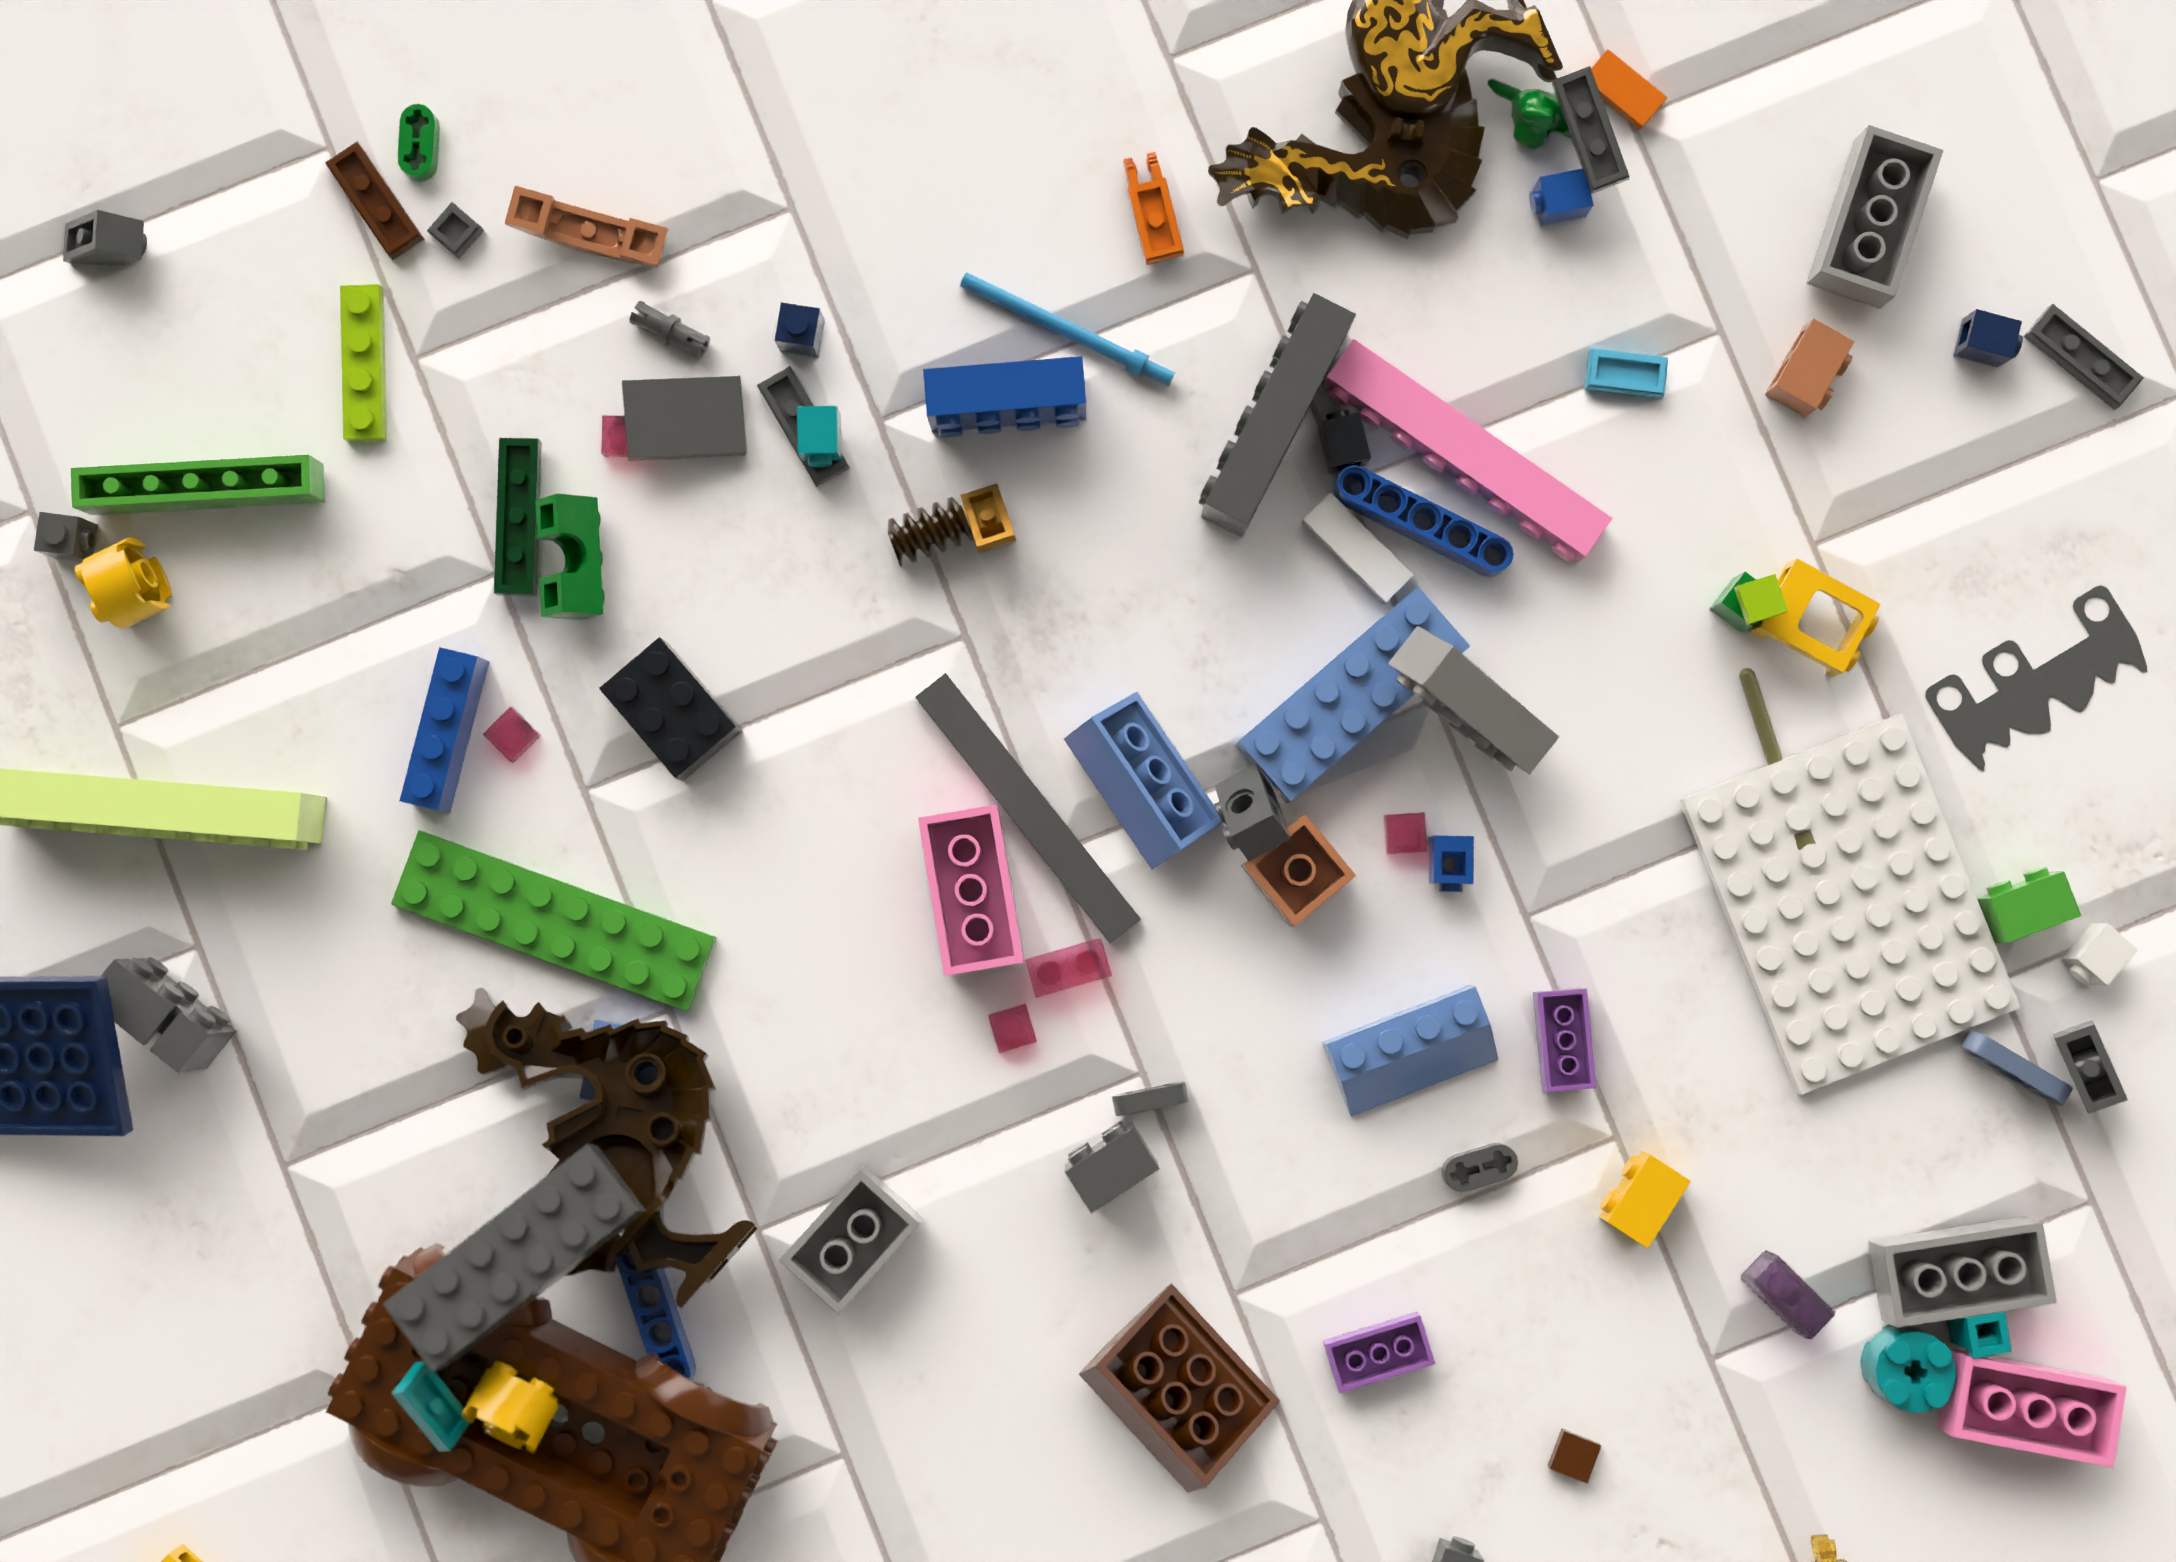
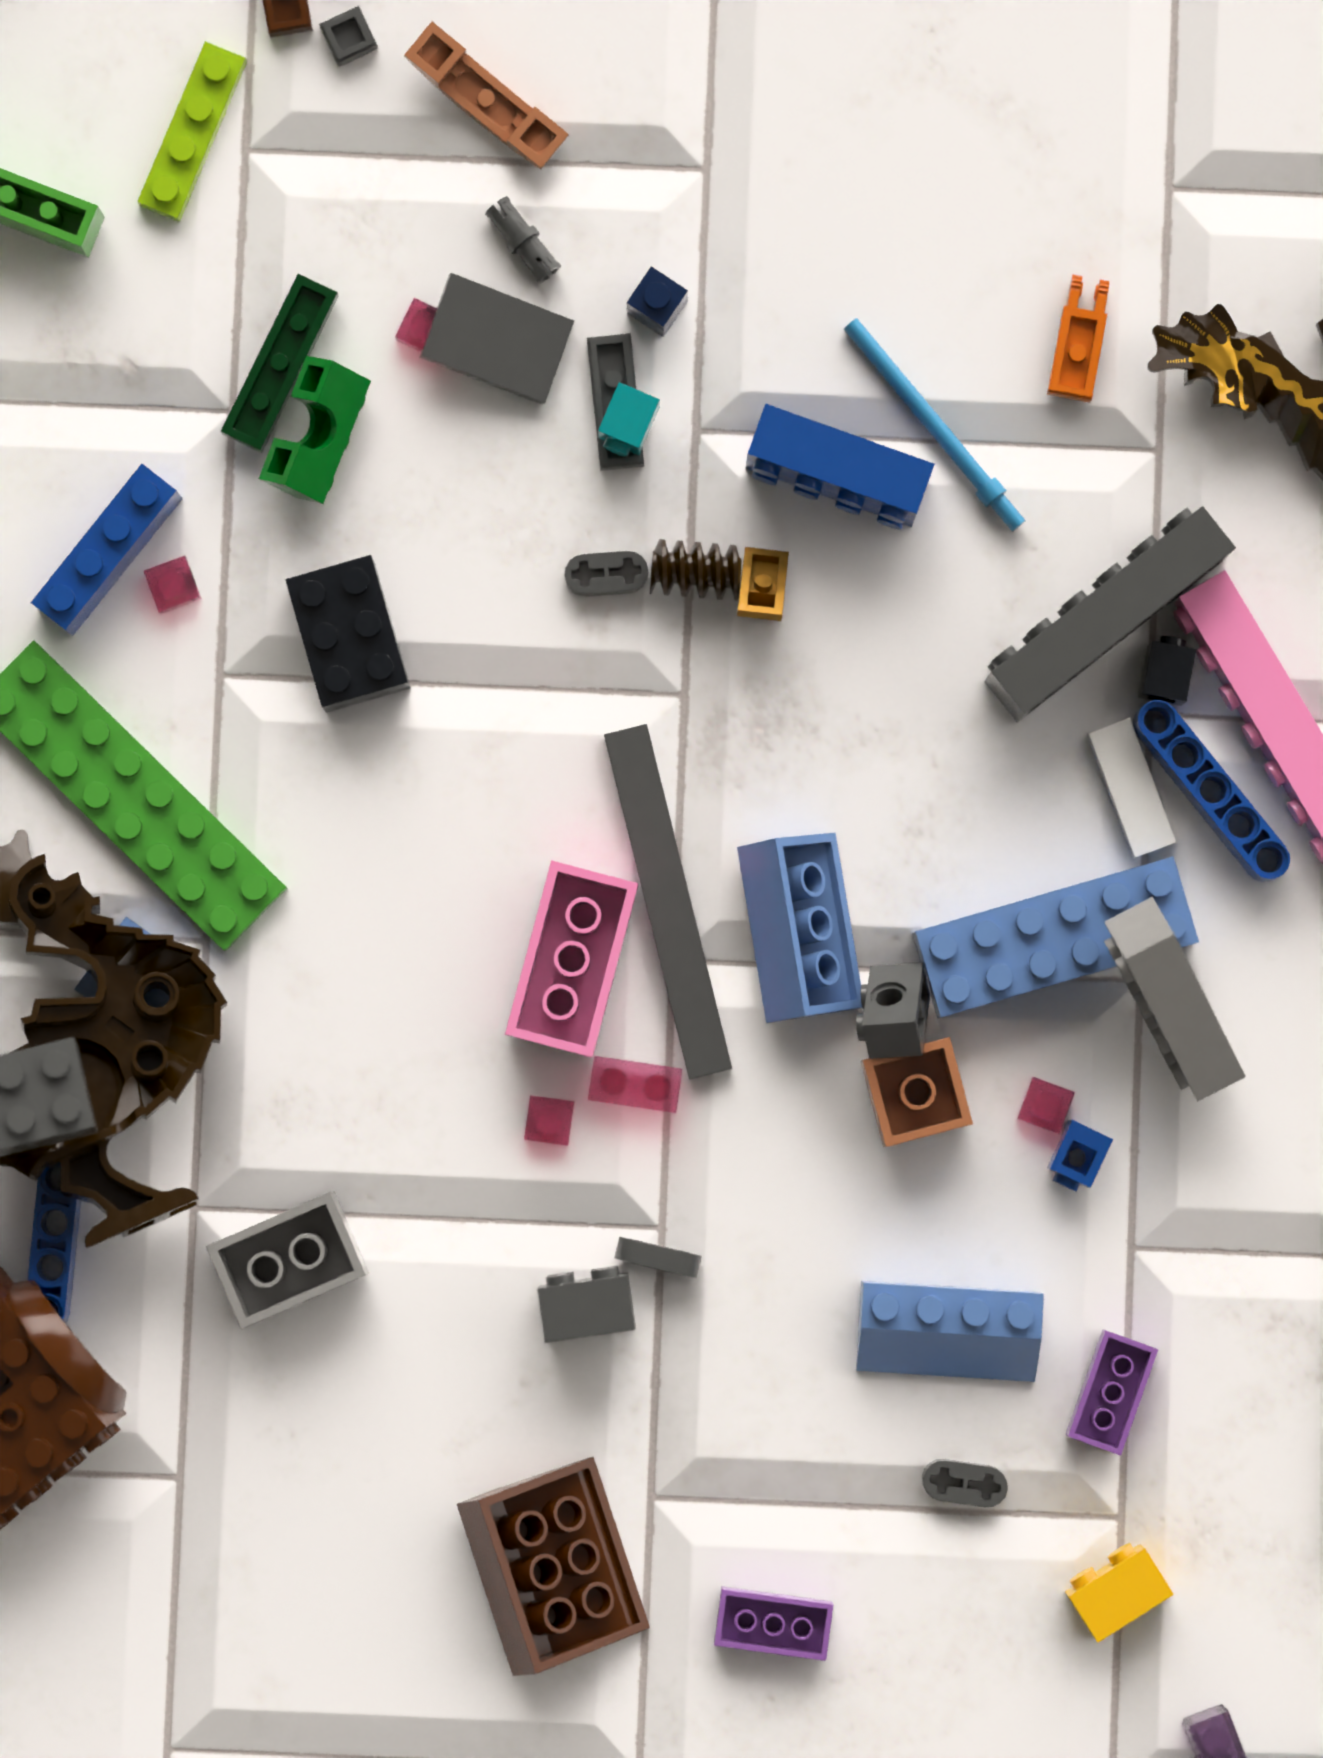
camera: 25 degrees right, 0 degrees up
none -> dark grey beam [564,551,648,597]

